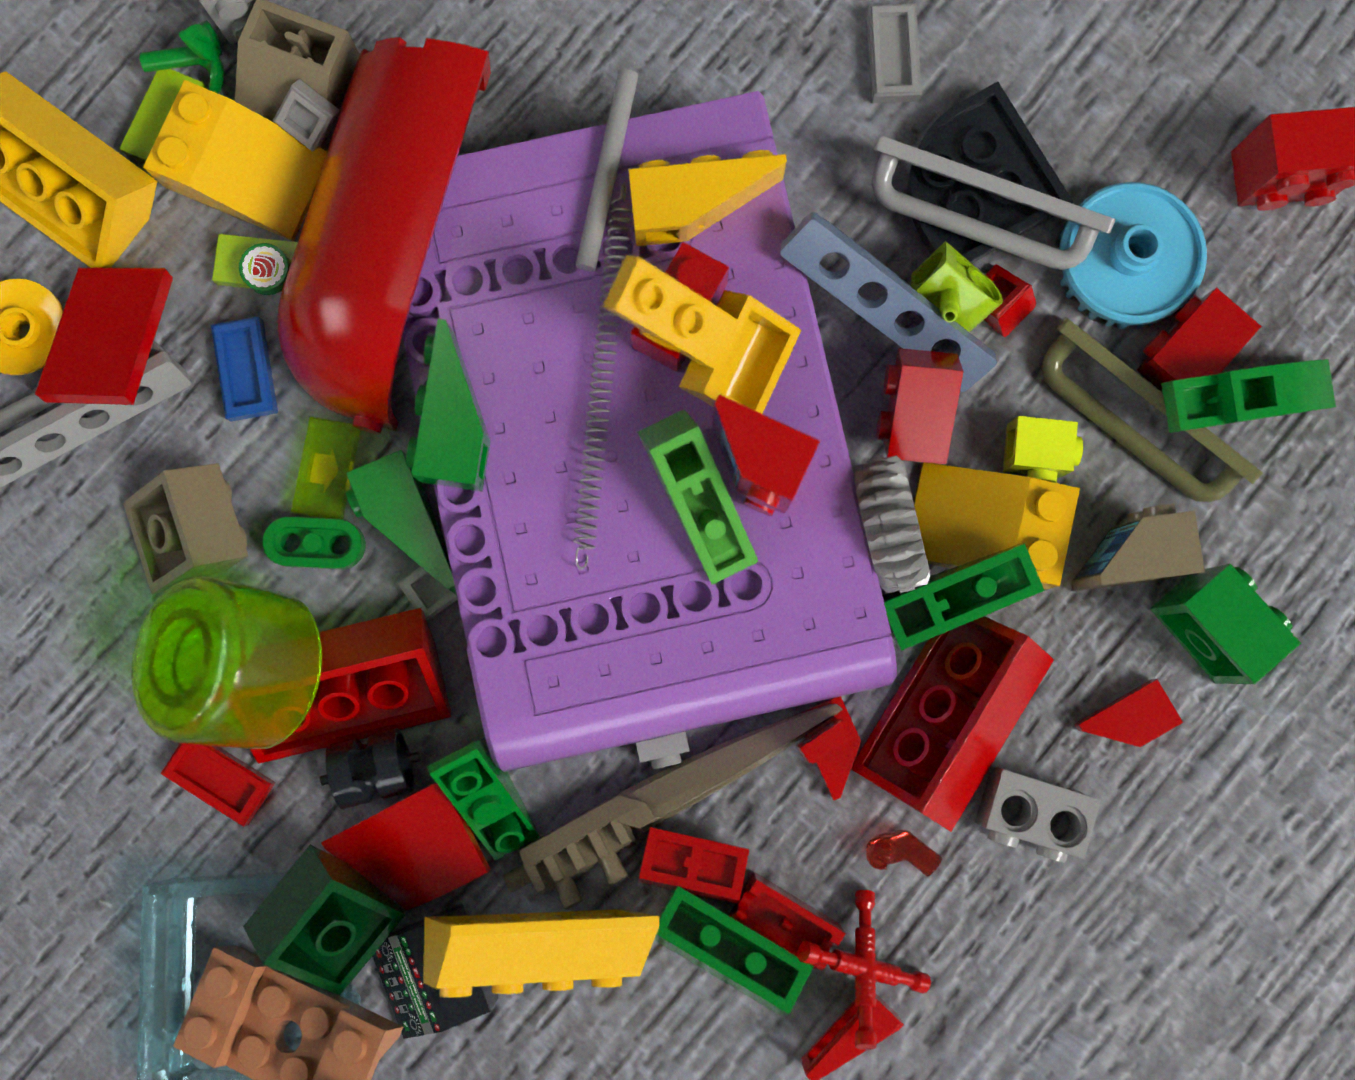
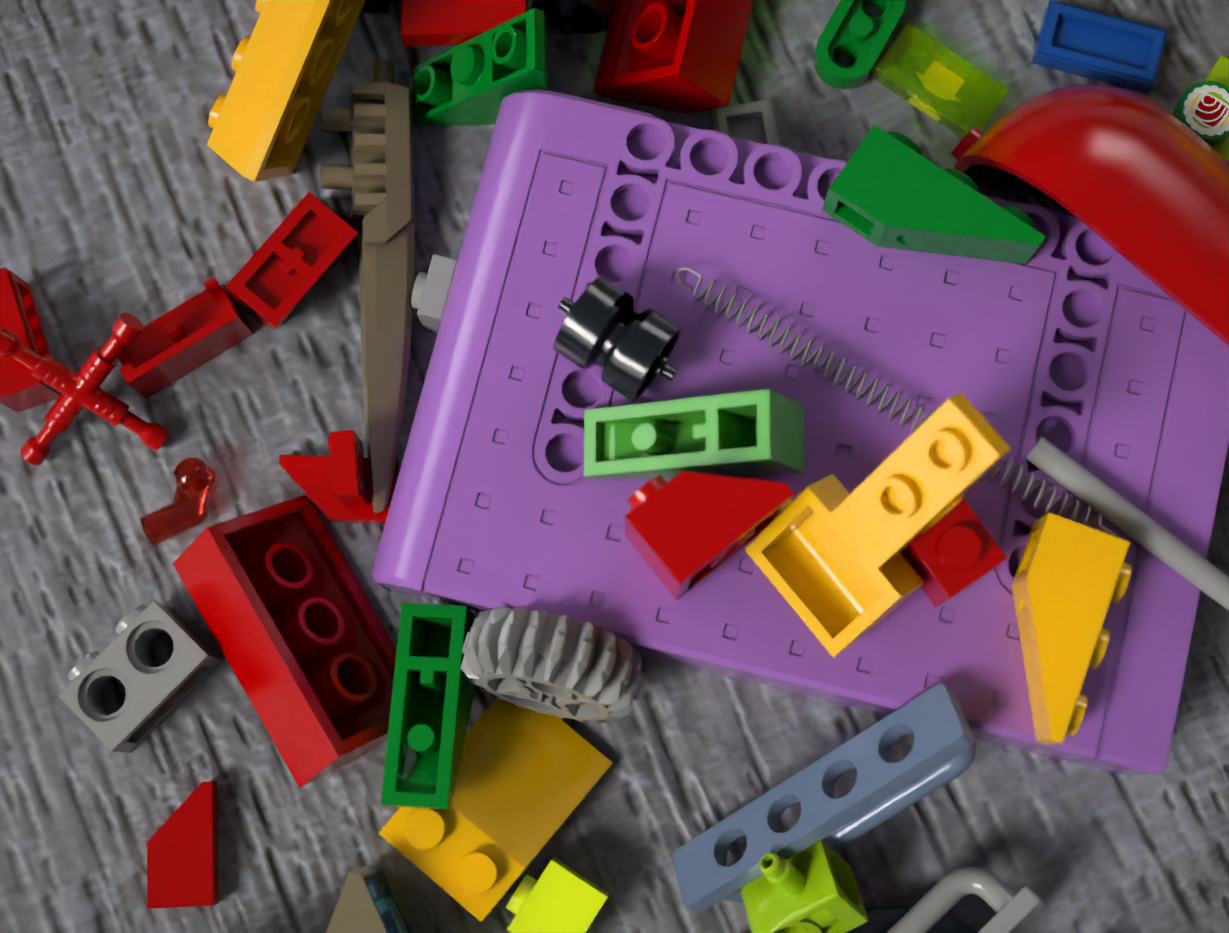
camera: 120 degrees right, 5 degrees down
green slope [346,449,457,595] -> none
green brick [654,886,814,1015] -> none
brick [876,348,964,464] -> none
none -> black wheel [553,276,682,402]

